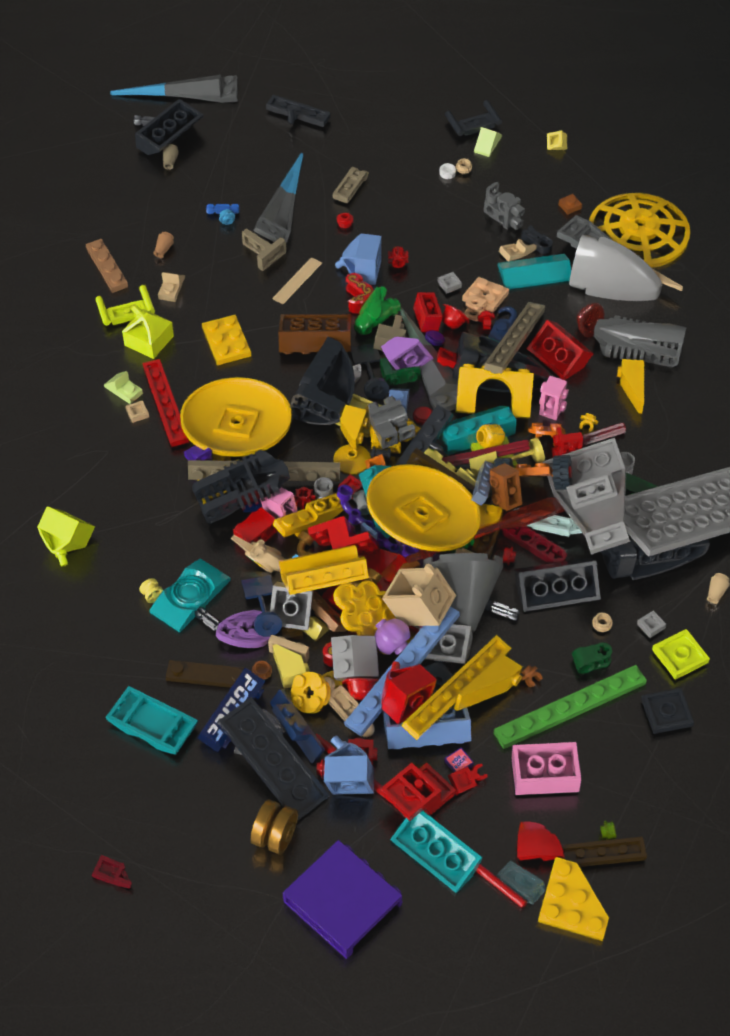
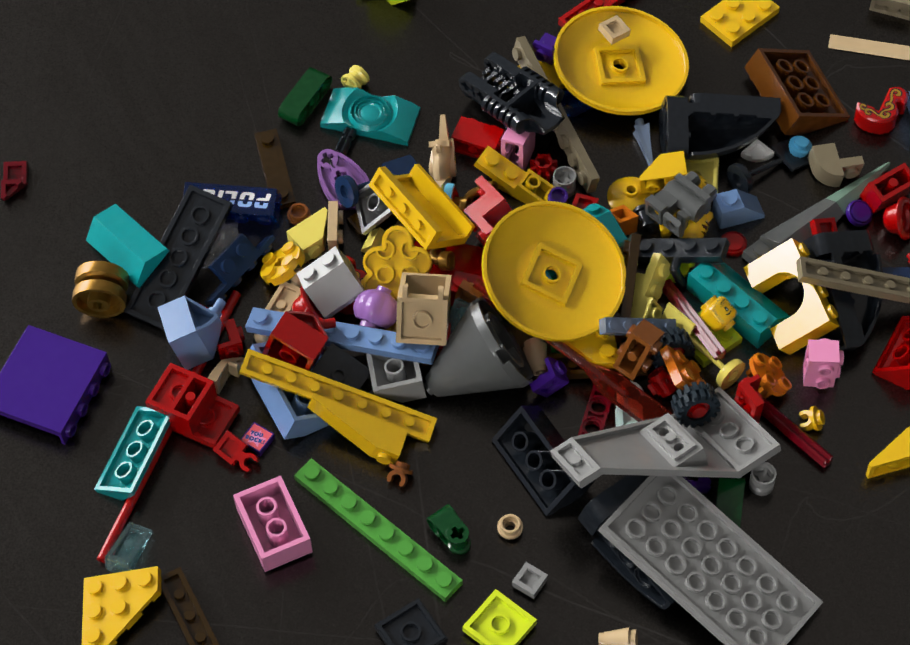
camera: 70 degrees right, 5 degrees up
teal slope [106,686,198,755] -> none
green animal [354,286,401,335] -> none
dark green bracket [380,358,421,386] -> none
medium lavender slope [381,337,433,370] -> none
axle [485,599,520,620] -> none
red plate [503,547,516,566] -> none
red brick [517,822,565,861] -> none
clear neon green plate [600,821,616,840] -> none
none -> teal slope [86,204,170,288]
none -> tan slope [208,357,244,394]
none -> dark green beam [278,67,332,127]
none -> dark purple bracket [530,356,569,398]
none -> tan plate [598,15,631,45]
none -> sand blue piece [633,118,653,167]
none -> red gear [647,366,677,398]
none -> dark azure plate [789,136,812,158]

